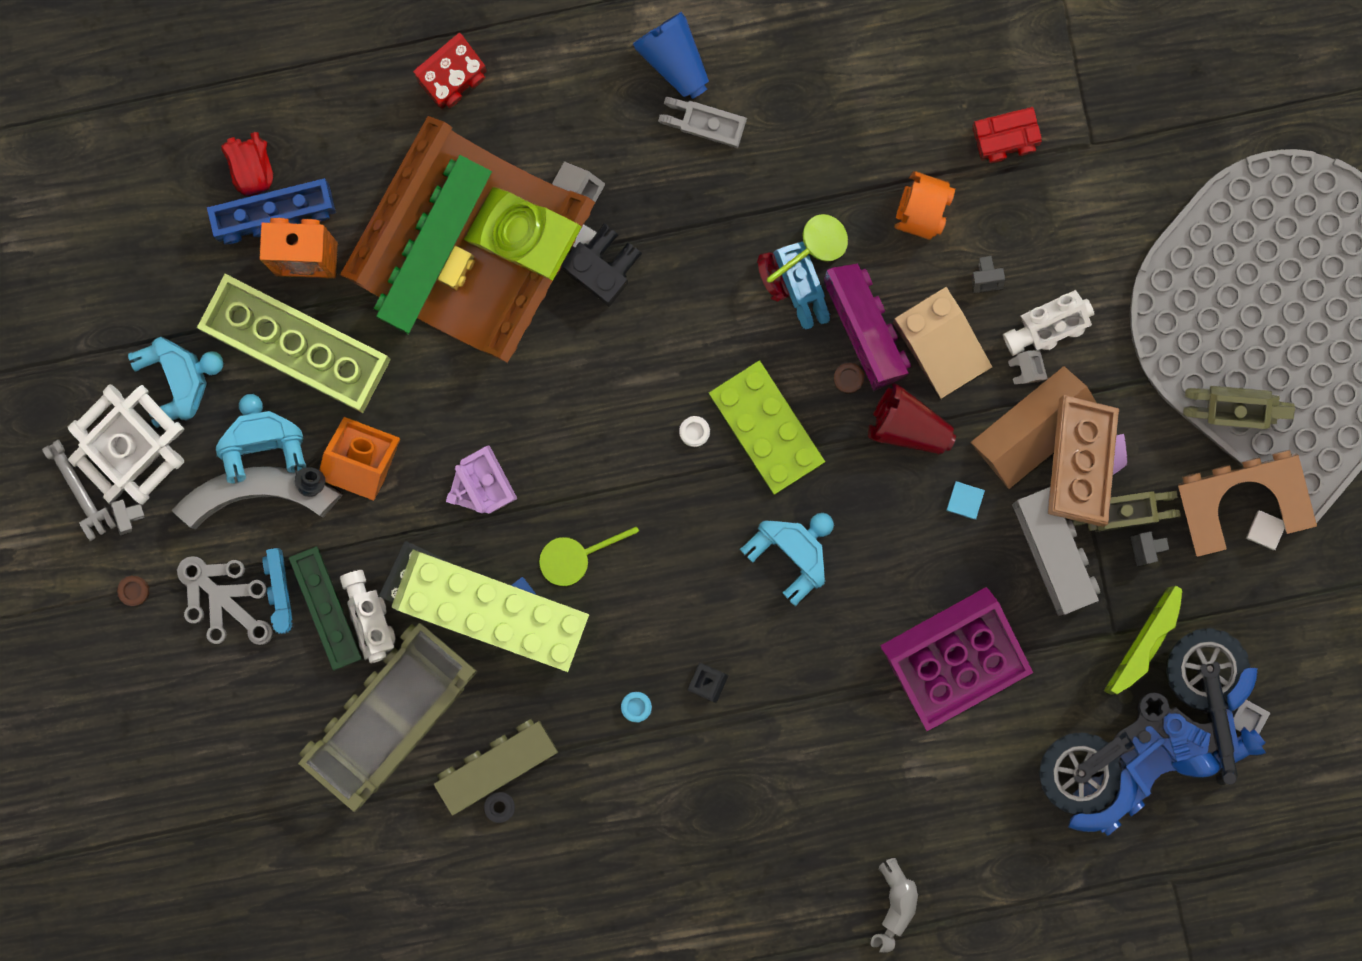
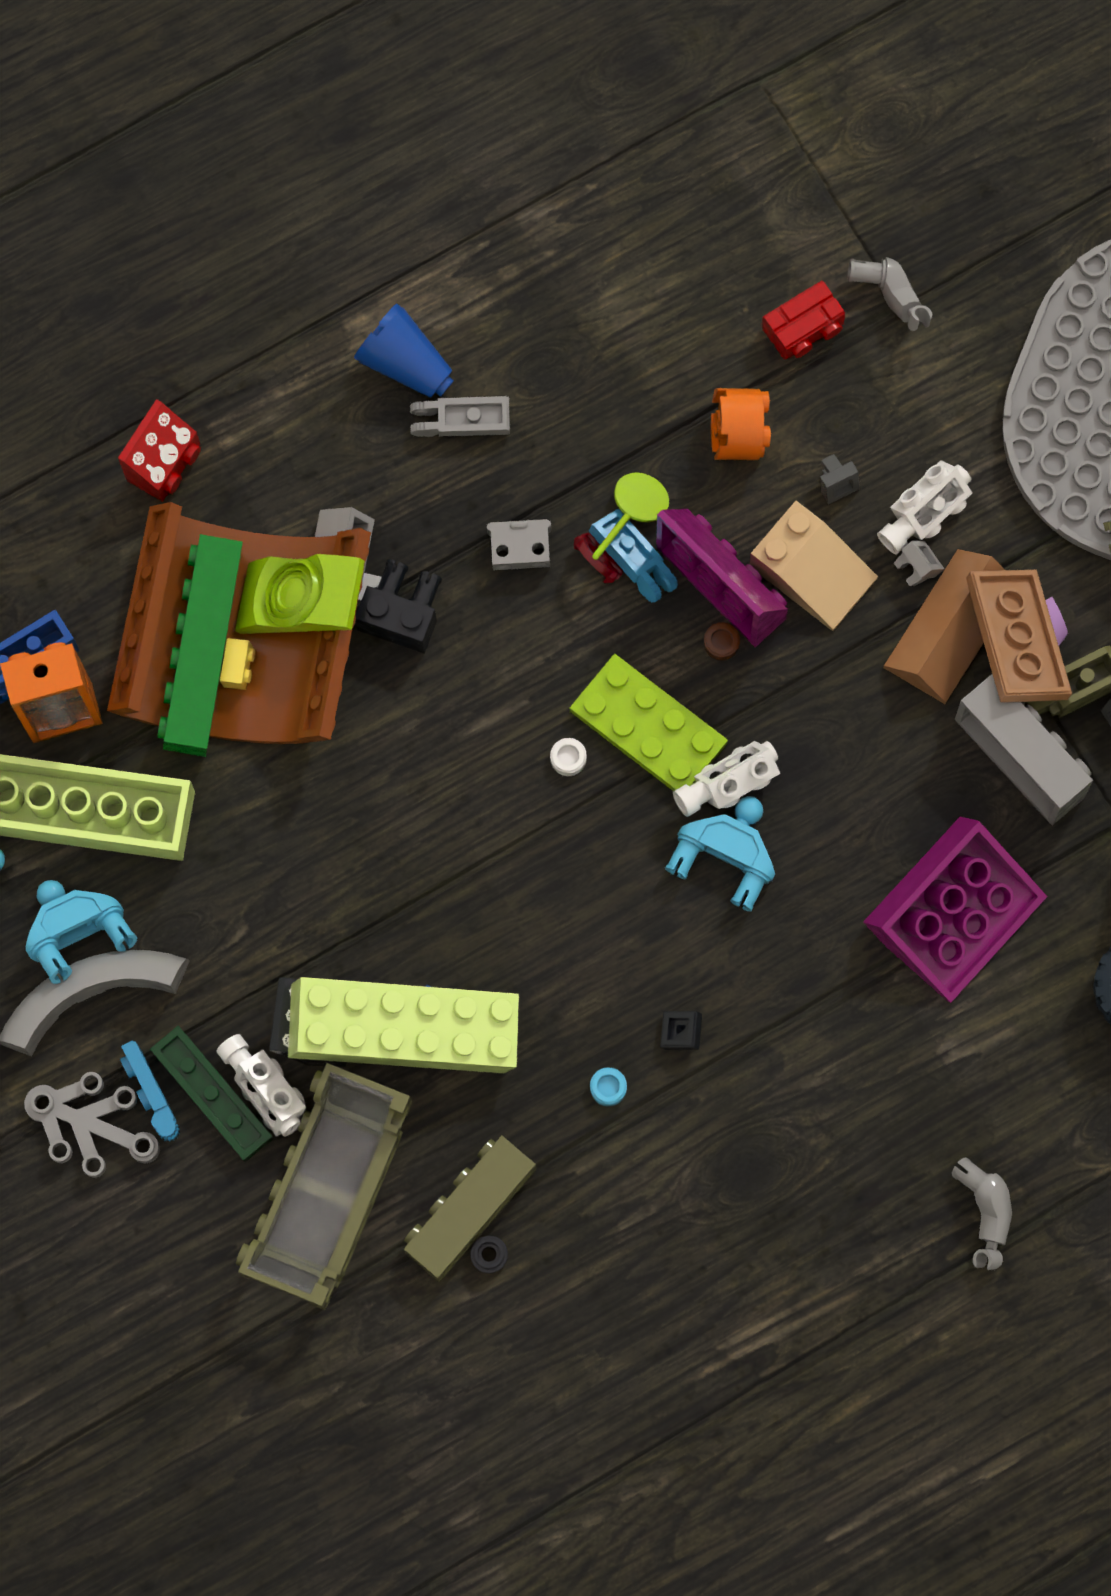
camera: 20 degrees left, 10 degrees down
black plate [294,467,325,497] -> none
orange slope [319,417,400,501] -> none
lavender slope [446,446,517,514] -> none
lime piece [540,527,639,586] -> none
dark red cone [868,383,956,454] -> none
medium azure tile [946,481,985,520] -> none
none -> light grey piece [487,519,551,570]
none -> white brick [673,741,780,817]
none -> light grey arm [847,257,932,331]

